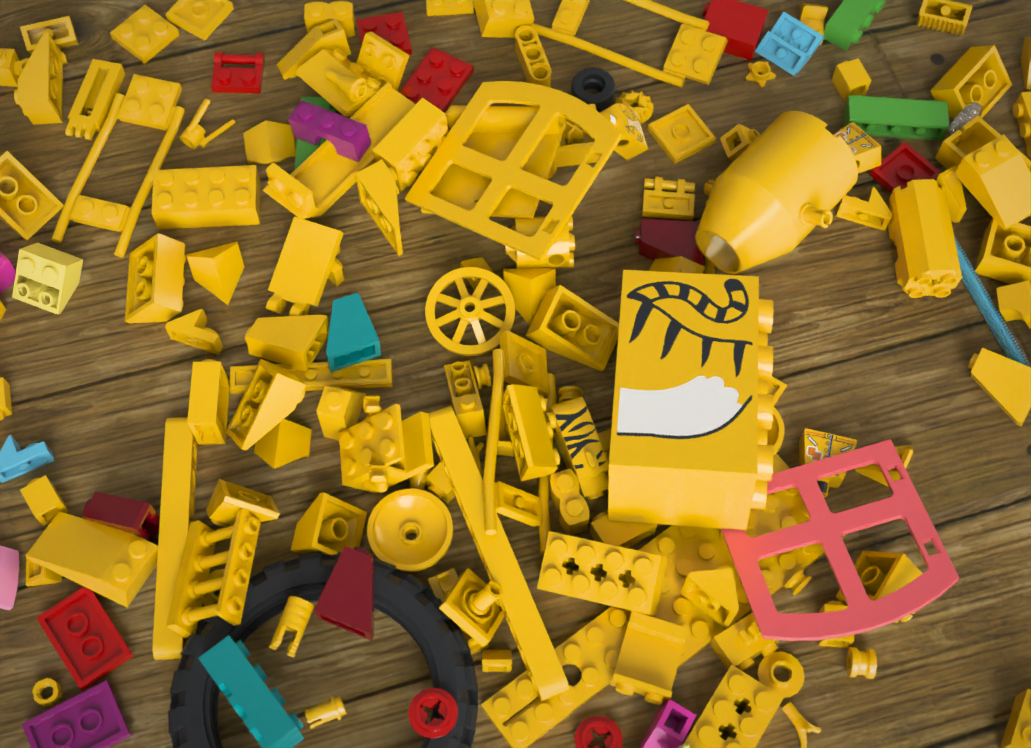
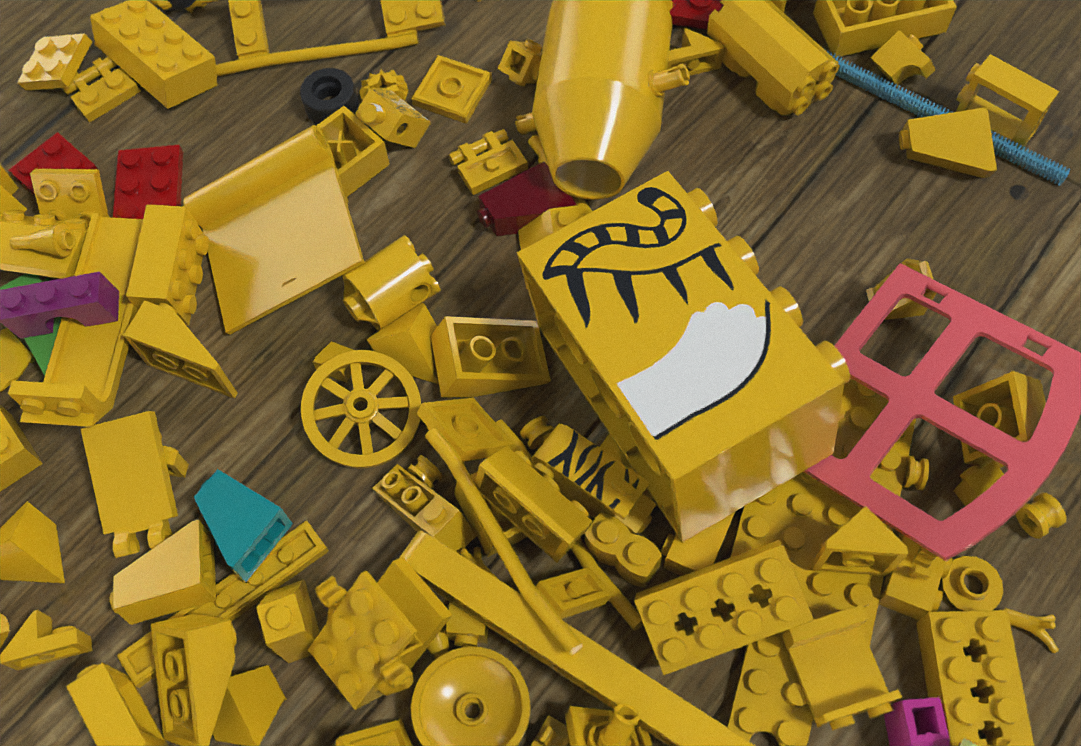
camera: 30 degrees left, 0 degrees up
yellow window [404,81,622,262] -> none
yellow beam [515,25,551,88] -> none
yellow torso [799,428,857,498] -> none

